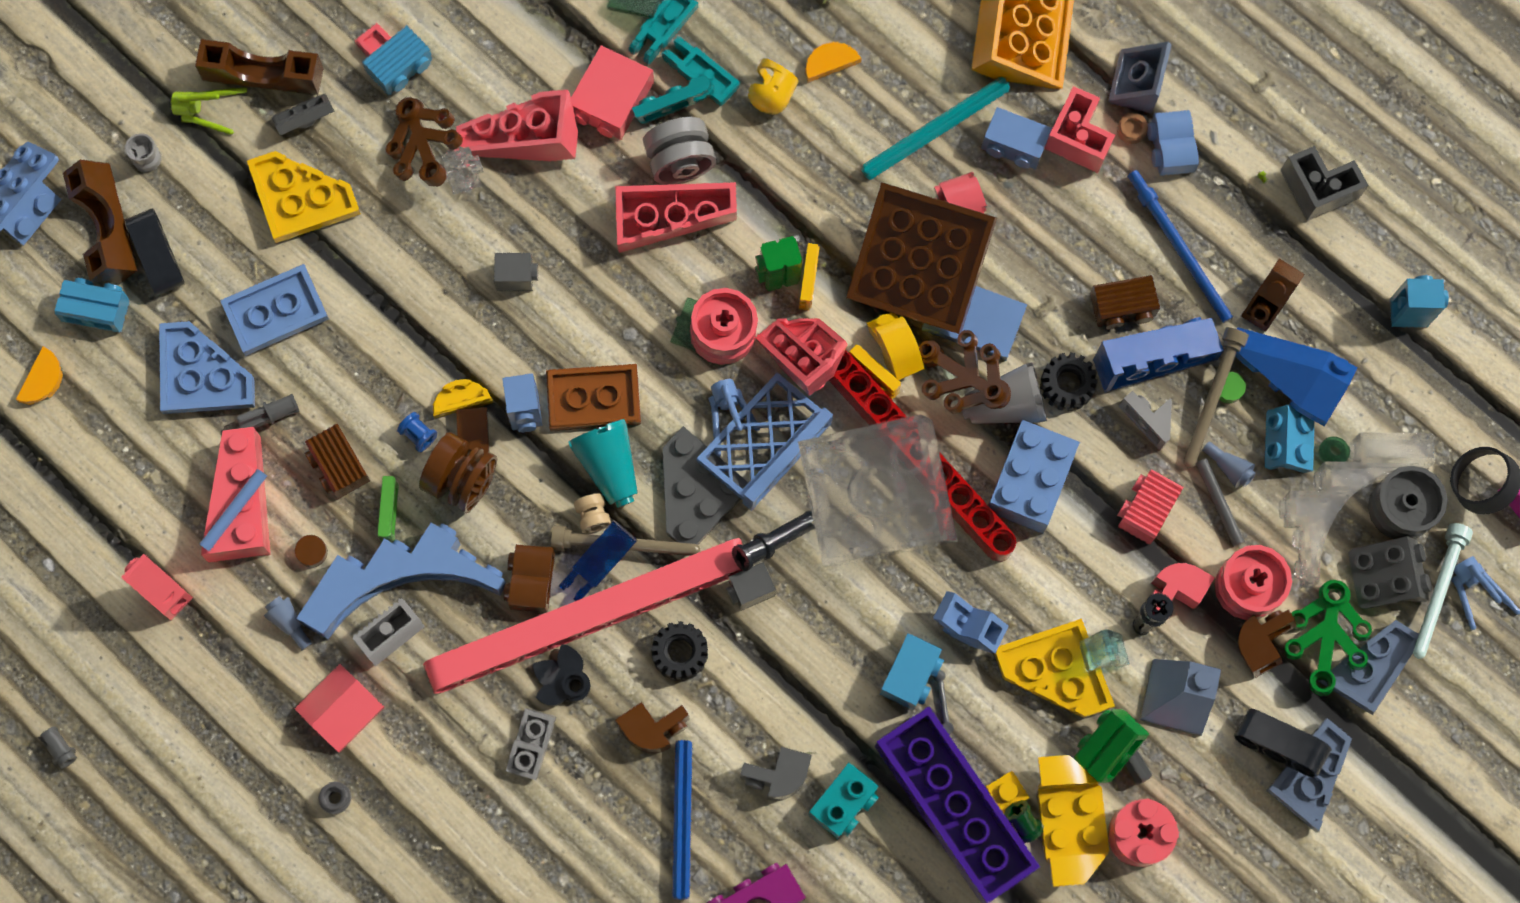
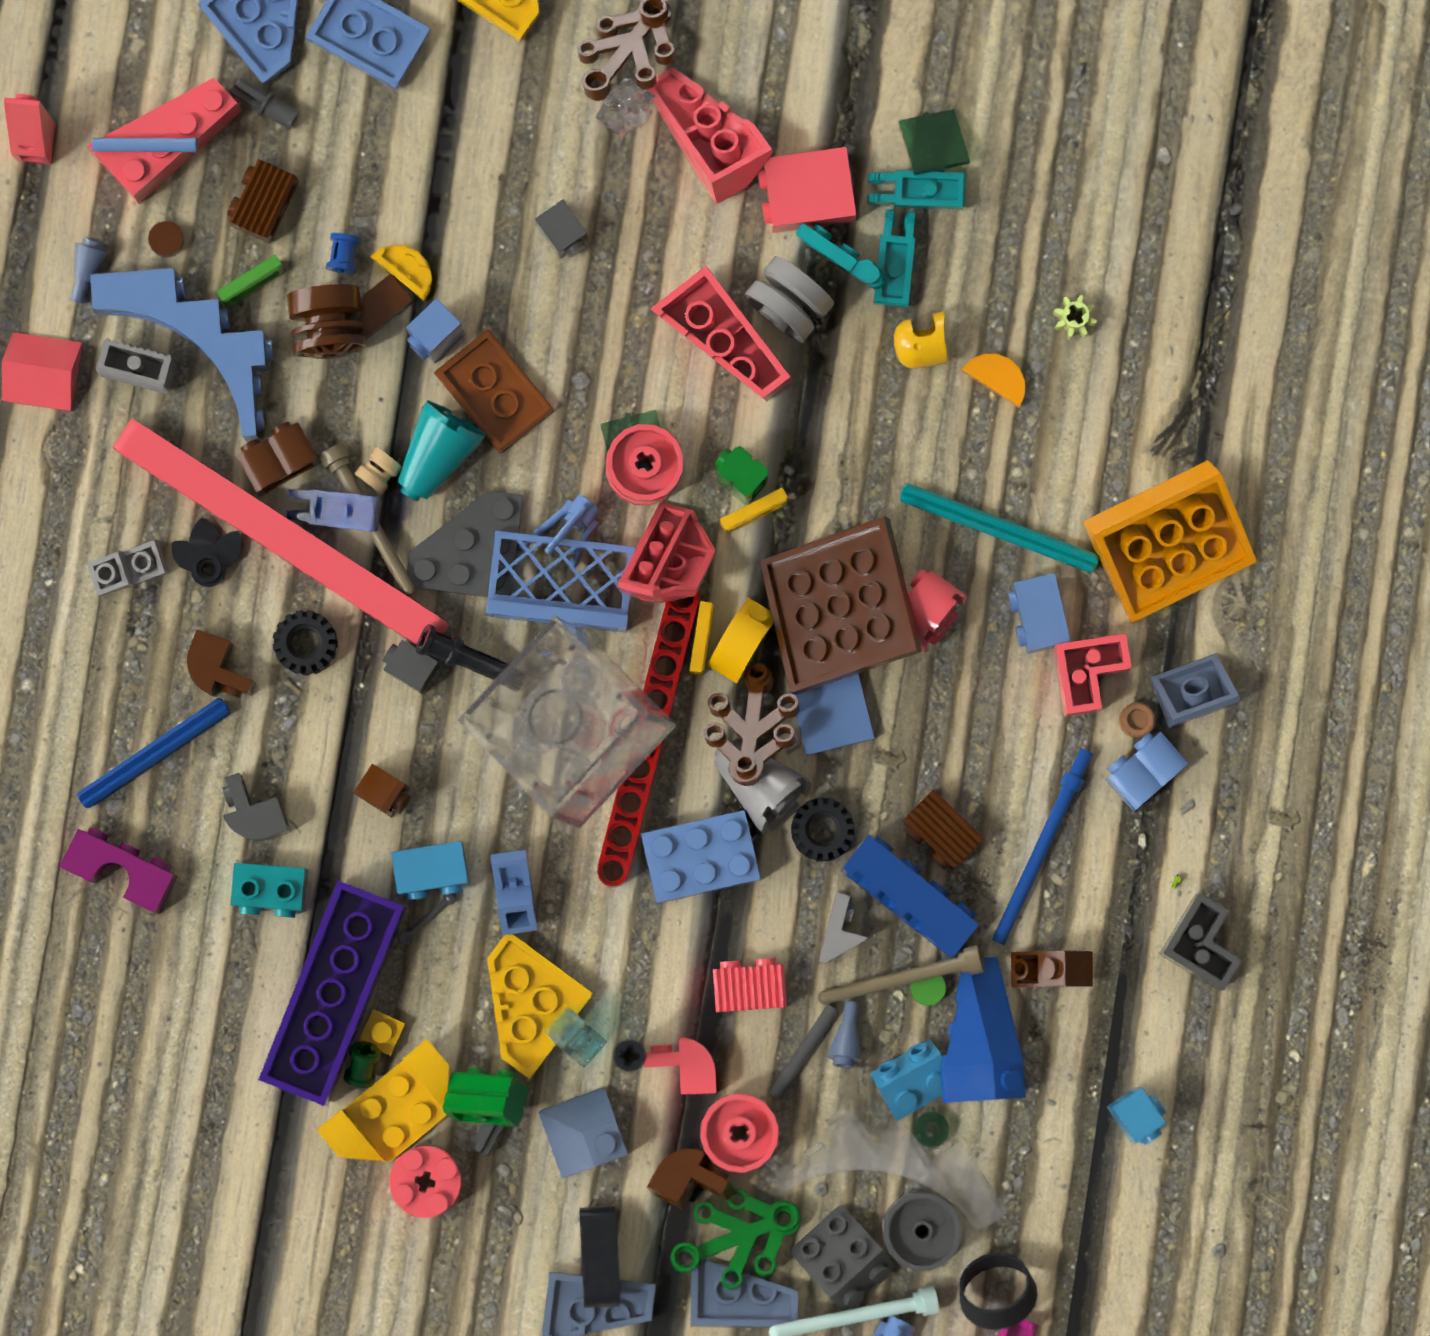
camera: 60 degrees right, 10 degrees up
none -> reddish brown slope [353,764,411,818]

